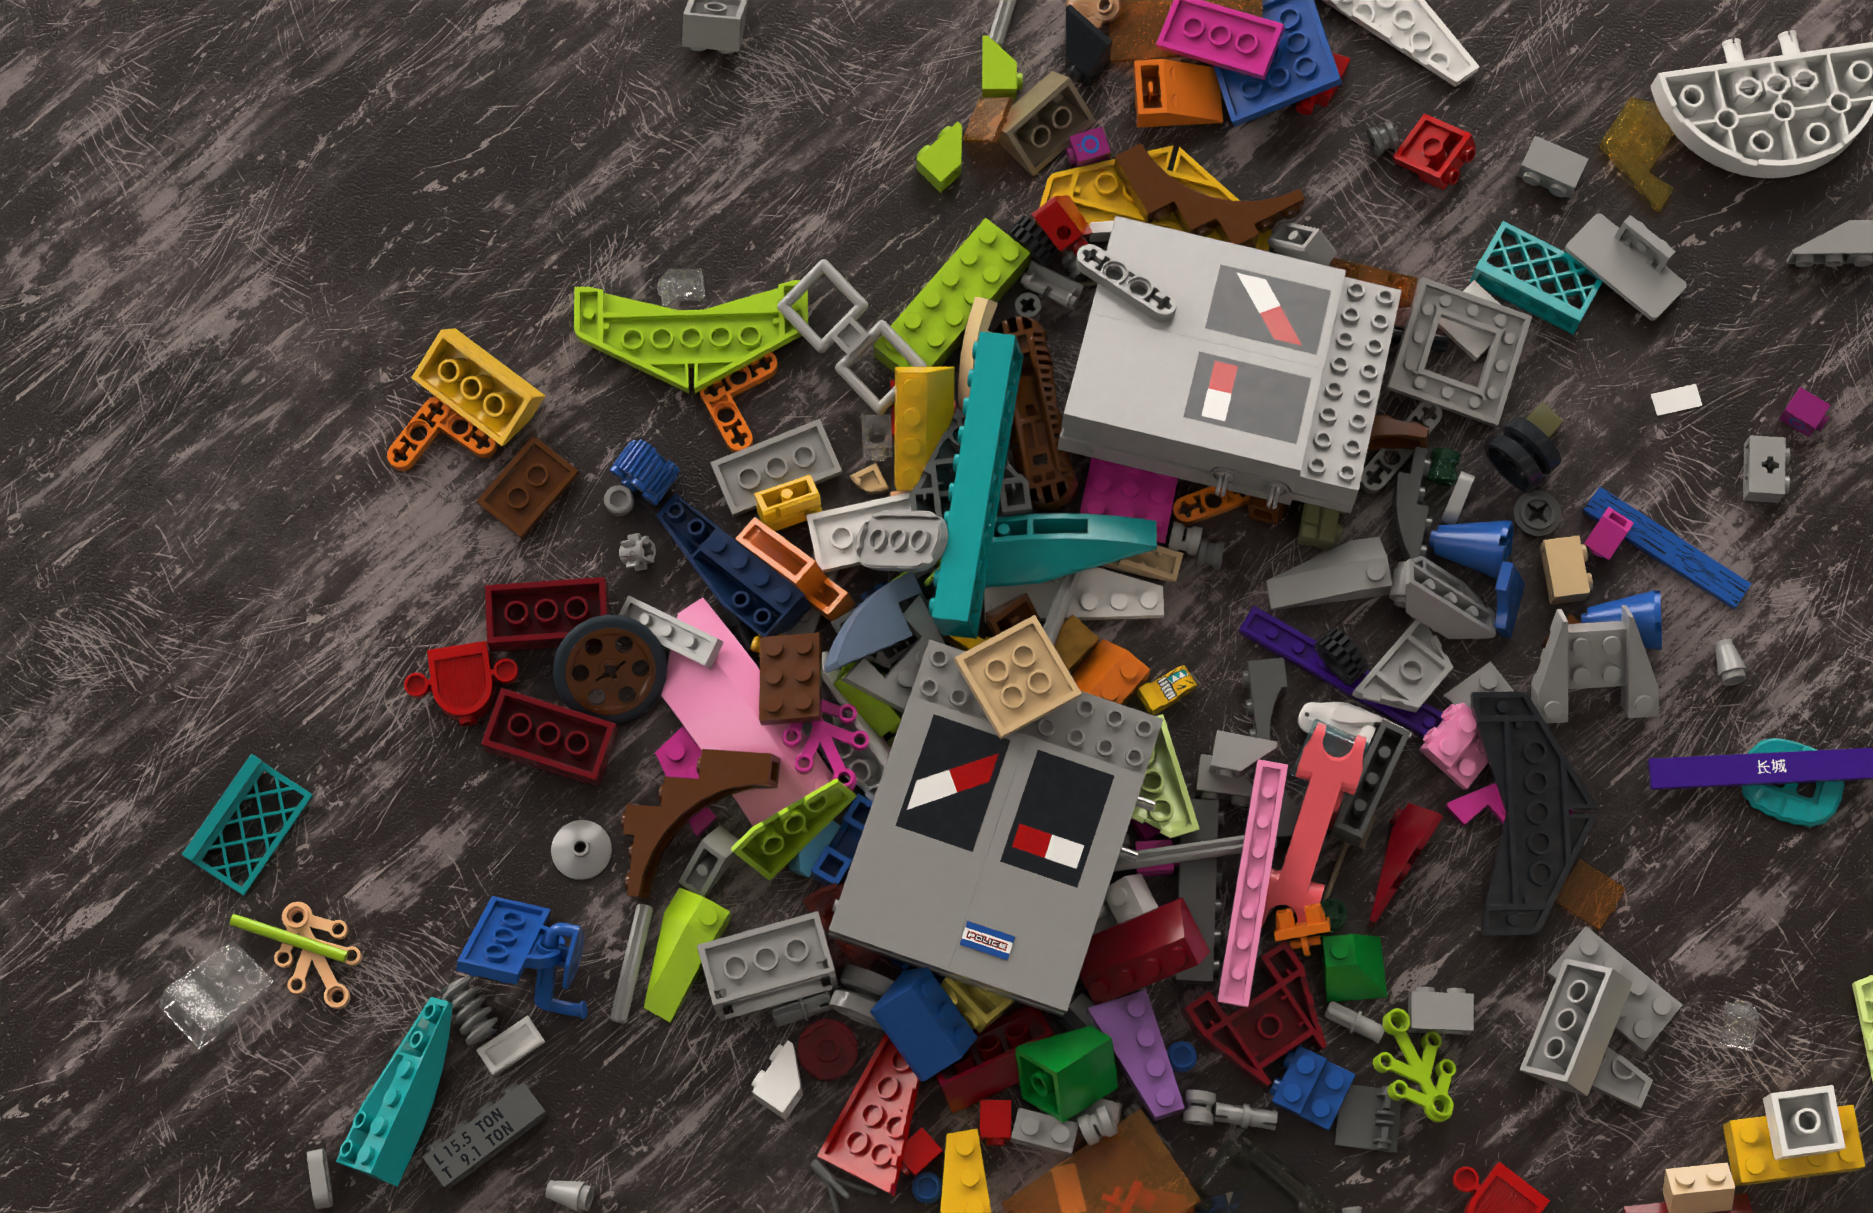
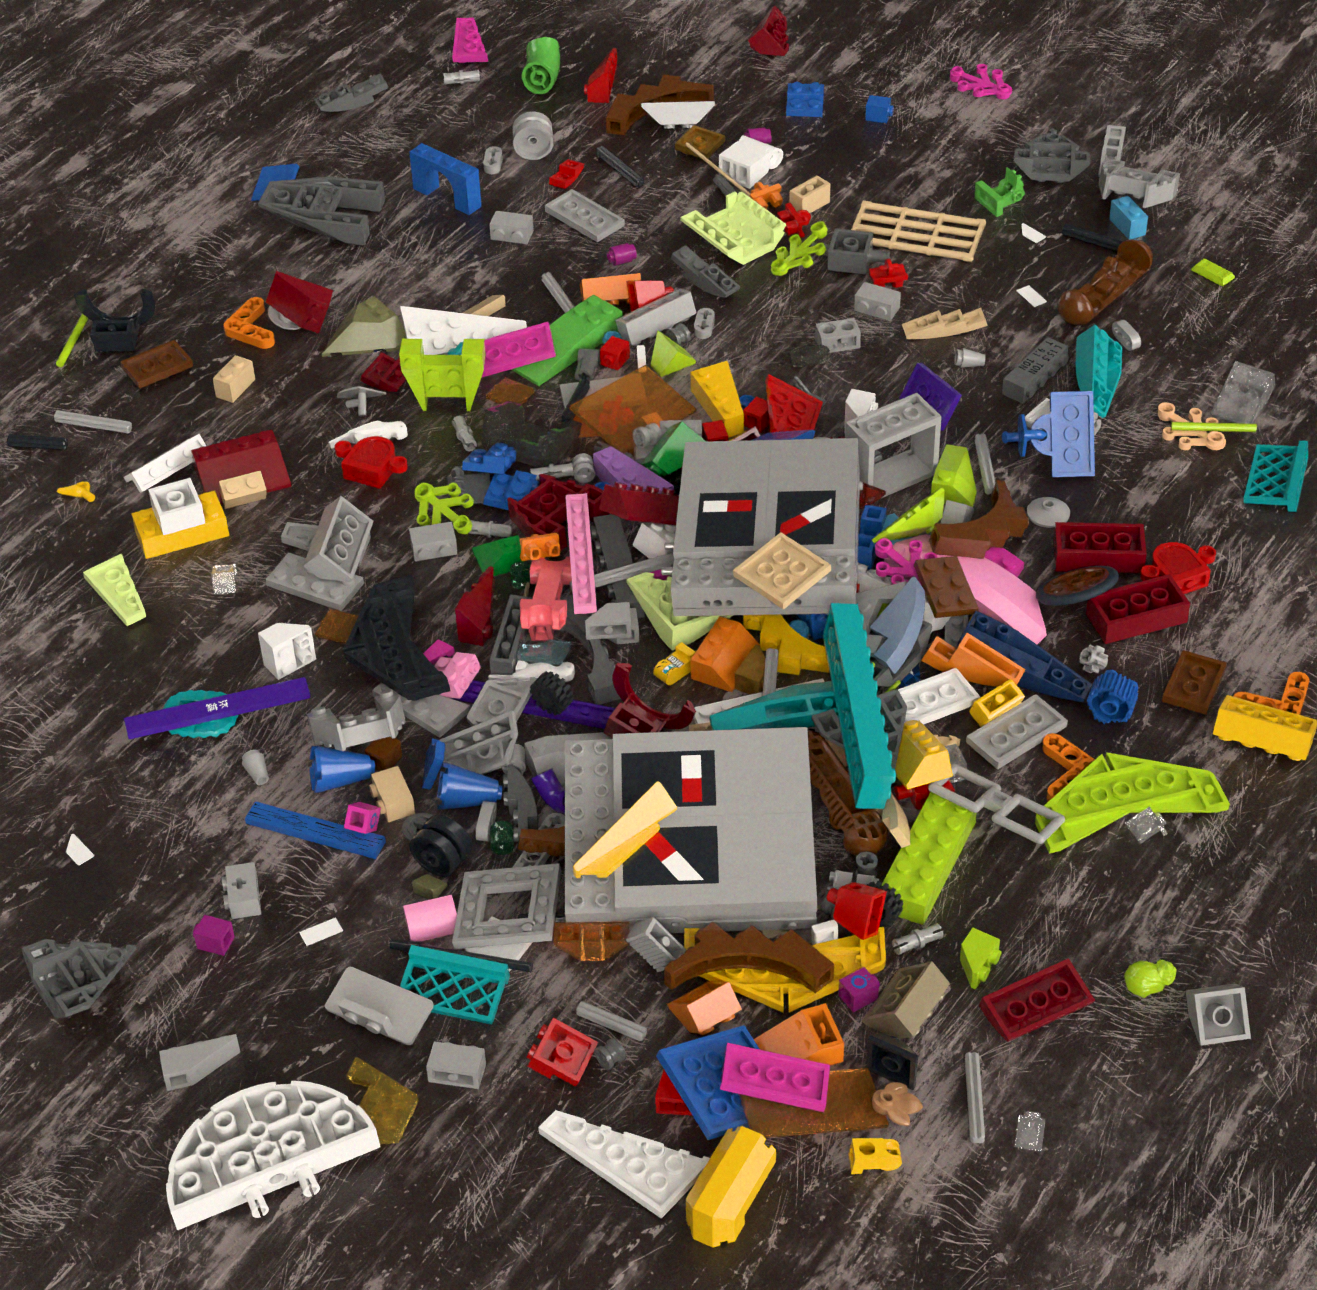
camera: 165 degrees right, 30 degrees down
light grey plate [619,595,724,669] -> none
light grey tile [856,510,948,572] -> none
sticker [960,921,1015,960] -> none
clear orange piece [962,97,1014,143] -> none
lime slope [982,36,1023,100] -> none
reddish brown slope [985,593,1040,636] -> none
light grey beam [1076,244,1177,322] -> none
none -> white slope [258,623,316,680]
none -> black bar [390,939,533,973]
none -> bright pink brick [403,895,457,941]
none -> blue plate [462,443,516,474]
none -> dark purple cylinder [531,768,565,814]
none -> yellow wedge [573,781,677,878]
none -> light grey axle [576,1001,647,1041]
none -> dark red piece [603,663,696,739]
none -> slope [667,981,742,1035]
none -> light grey pin [892,923,943,955]
none -> dark purple plate [900,363,962,431]
none -> dark red slope [979,958,1095,1042]
none -> lime hair [1124,959,1176,998]

